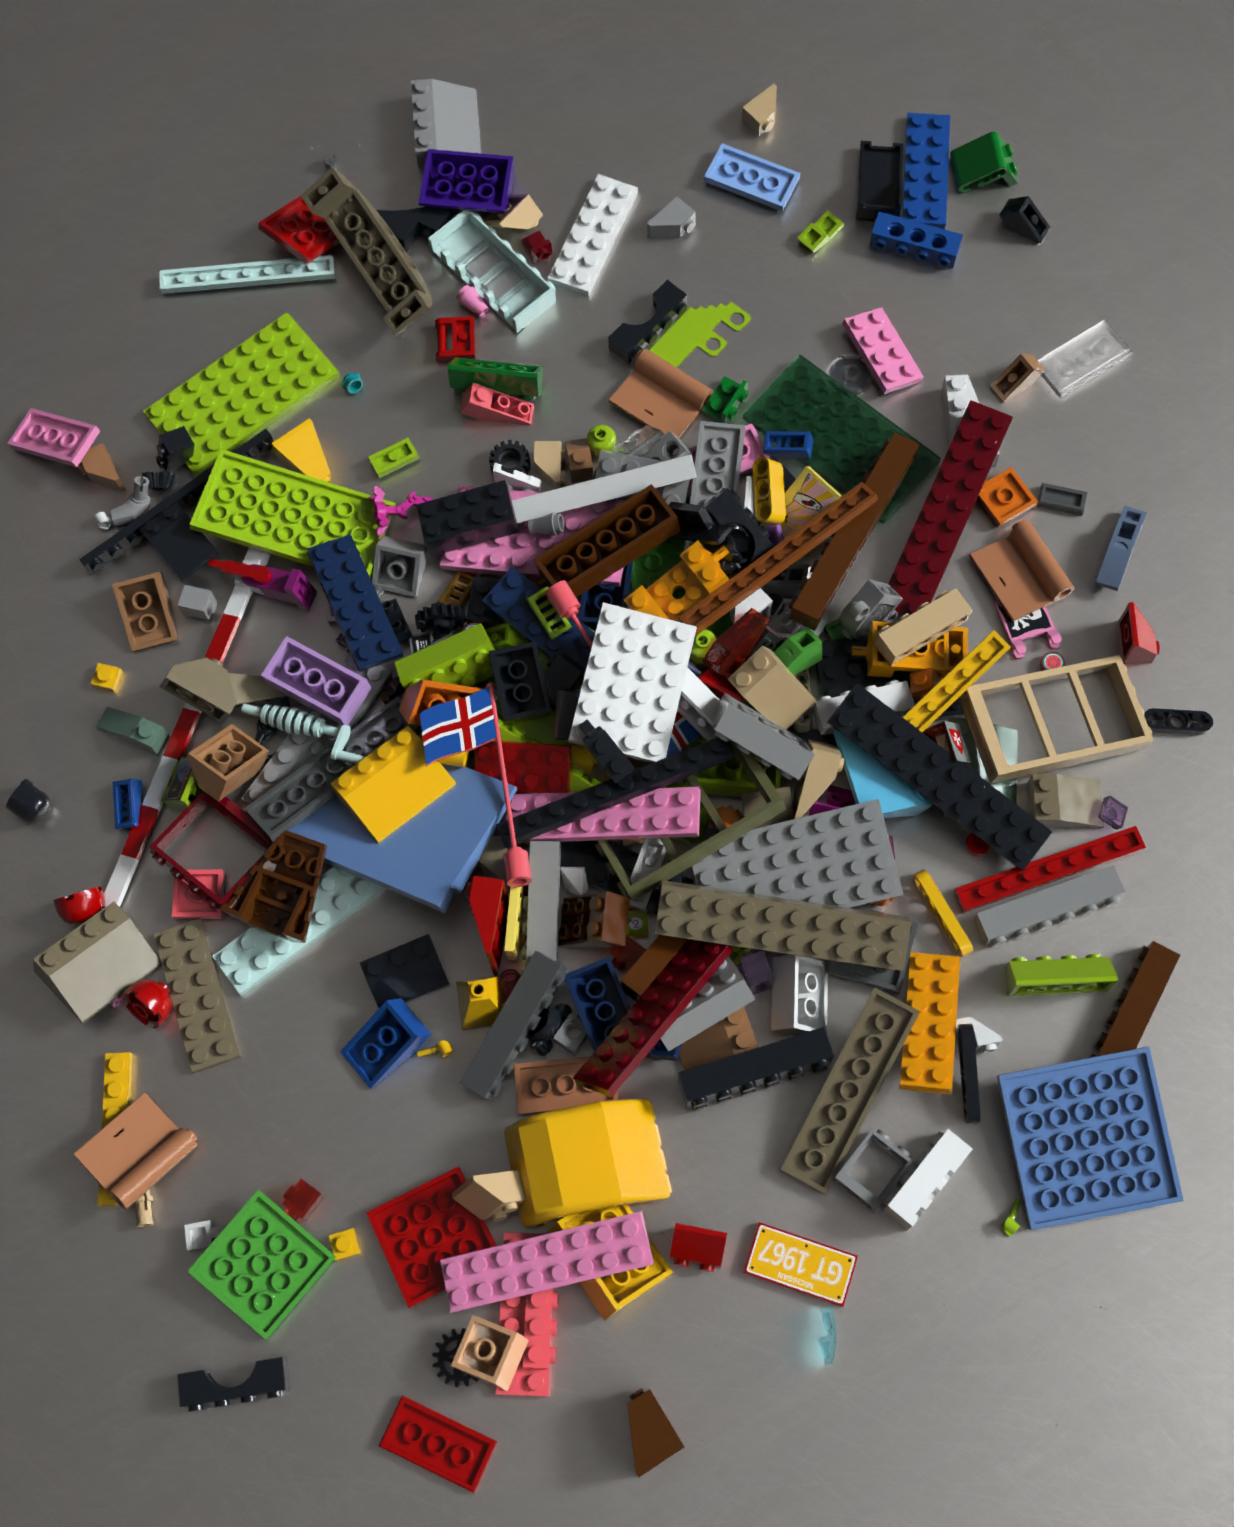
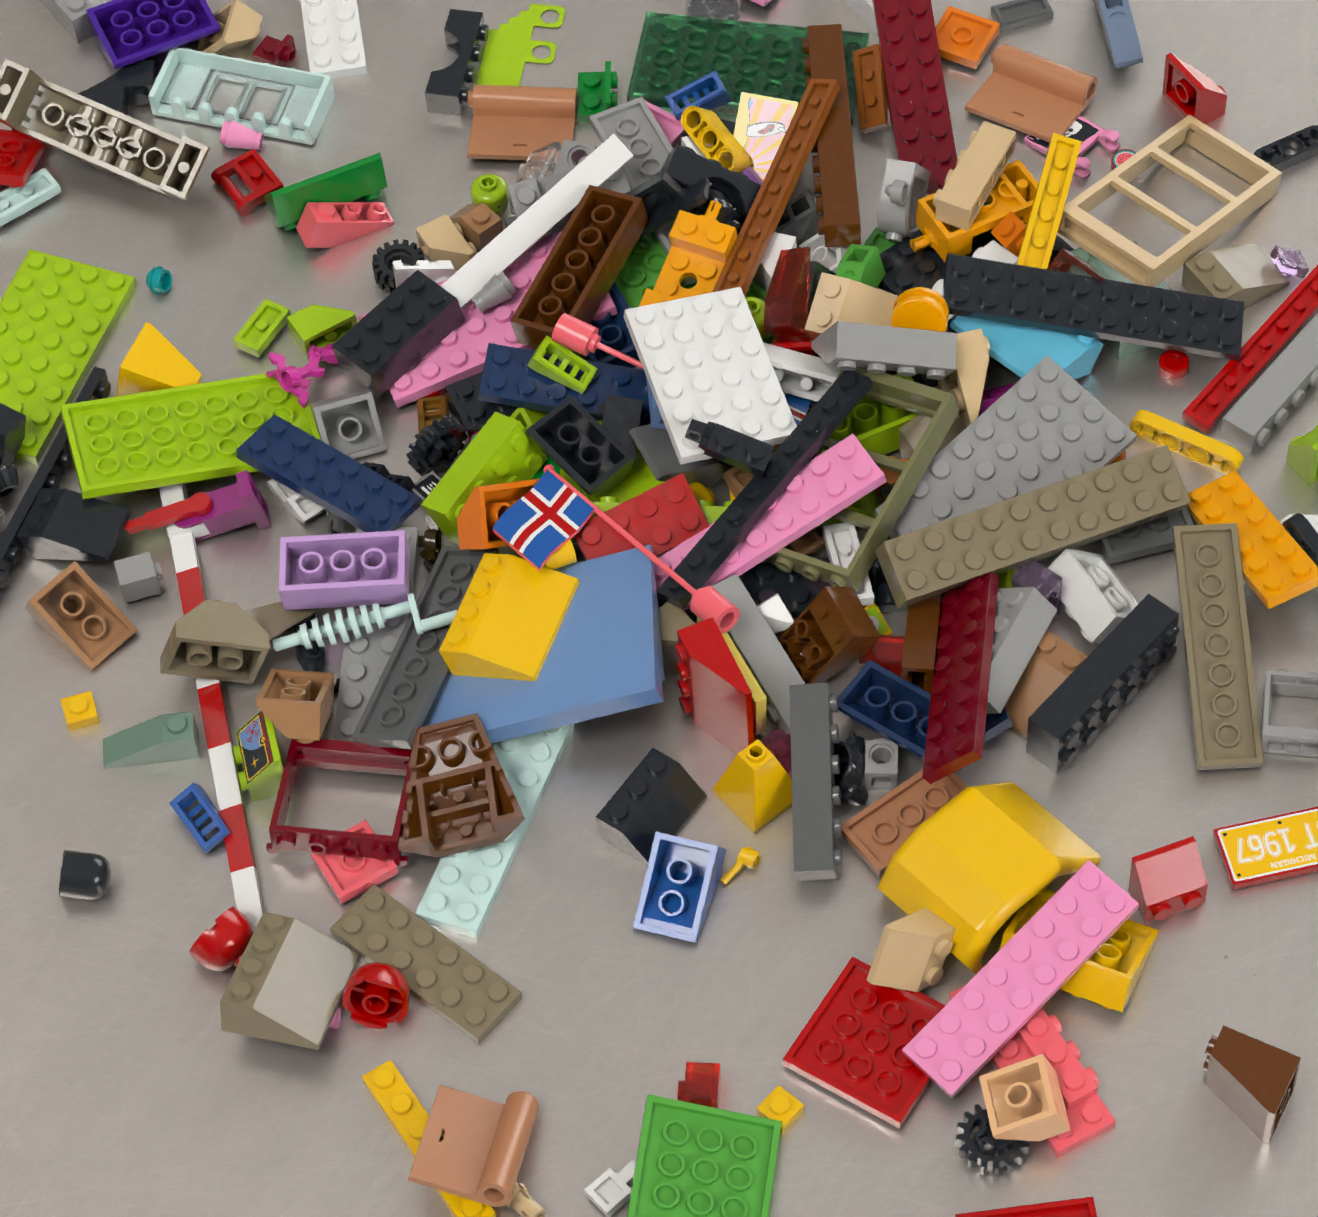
camera: 30 degrees left, 15 degrees down
none -> lime slope [287,304,357,359]
none -> dark orange plate [852,44,891,134]
none -> light orange head [891,287,949,332]

